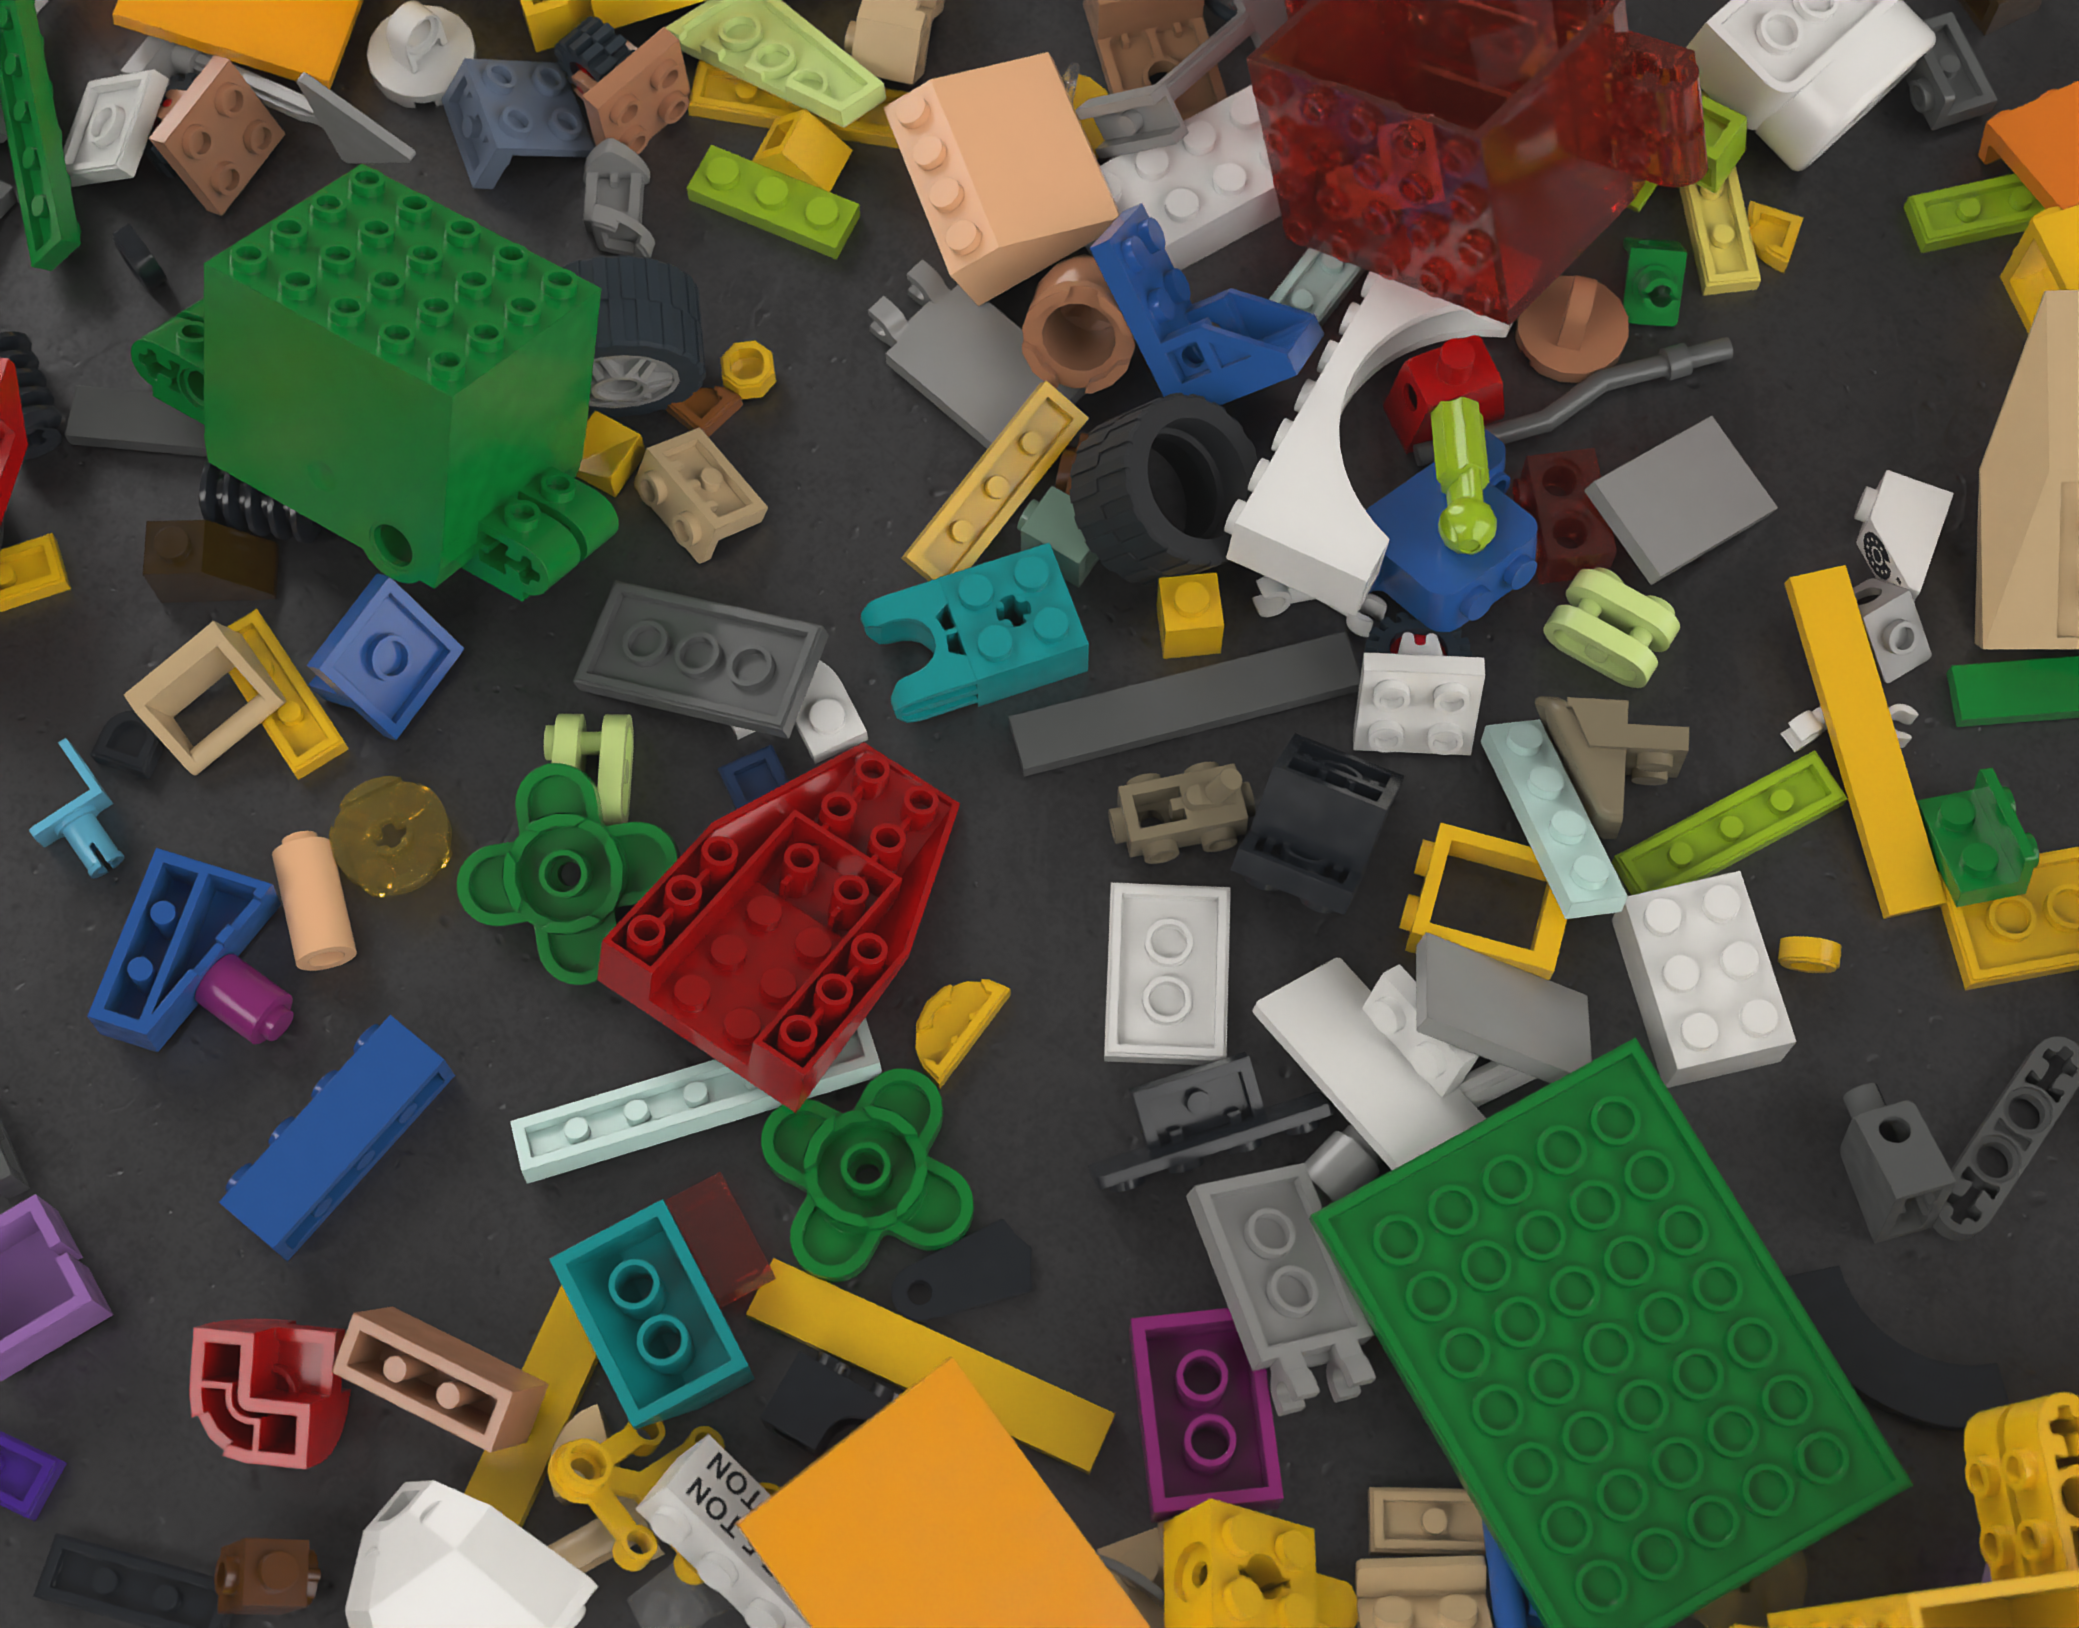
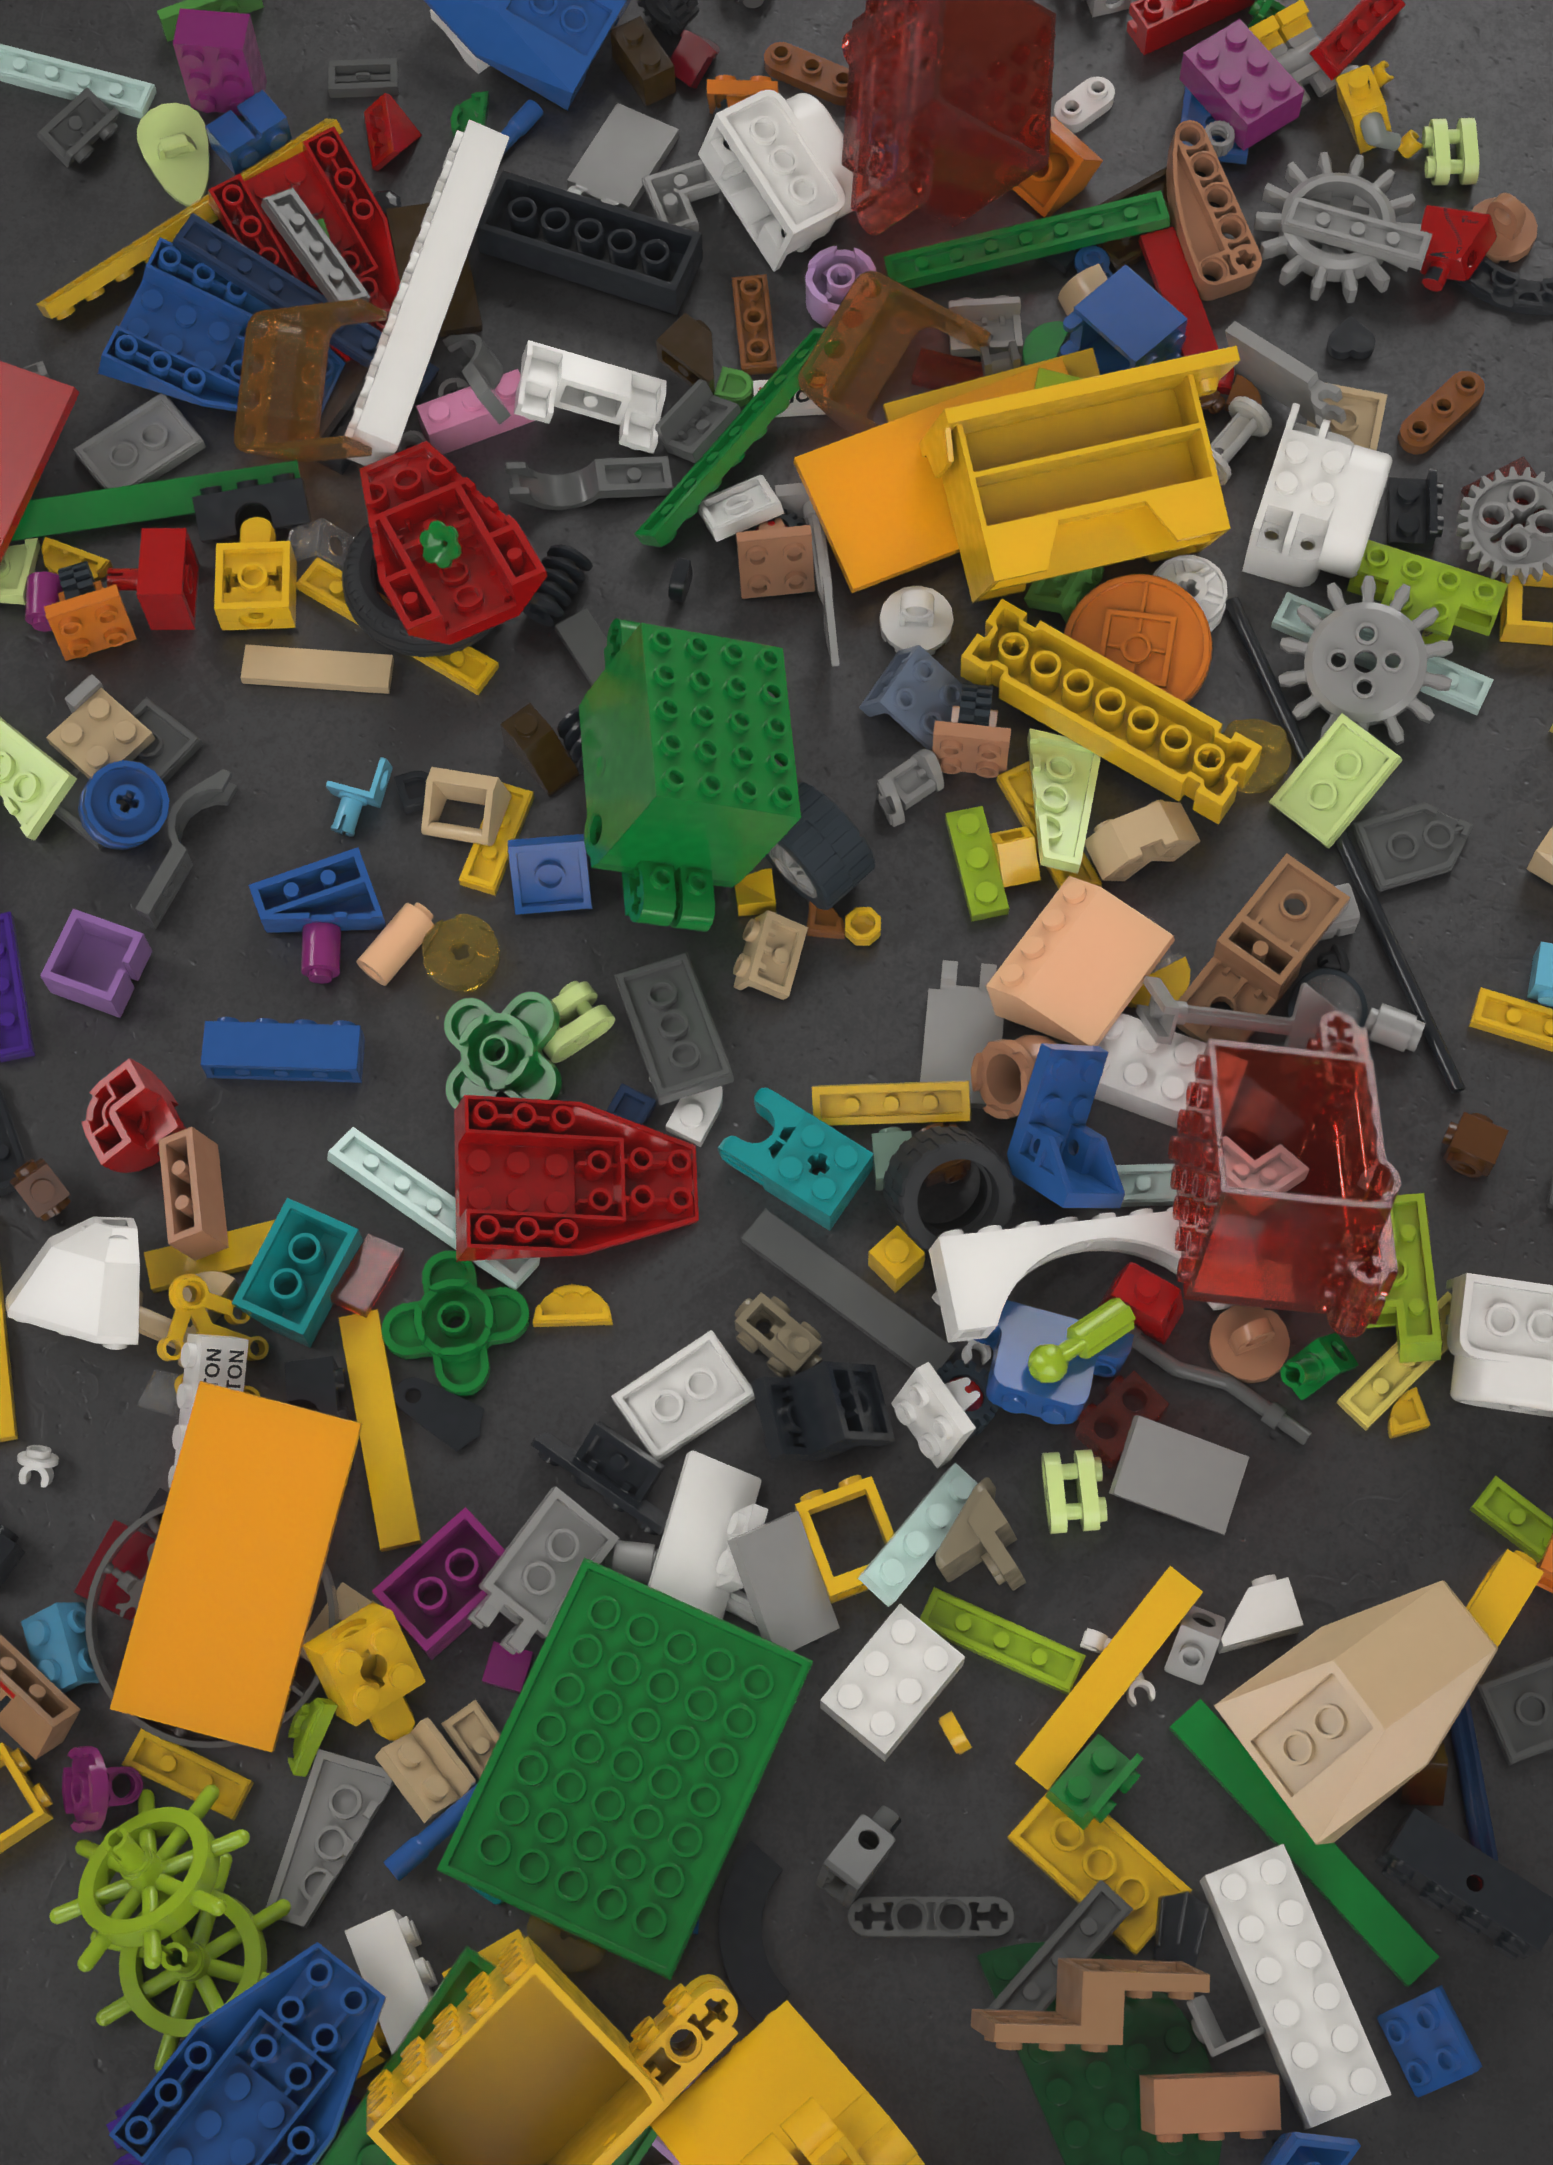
camera: 55 degrees right, 0 degrees up
none -> magenta tile [482,1641,535,1694]

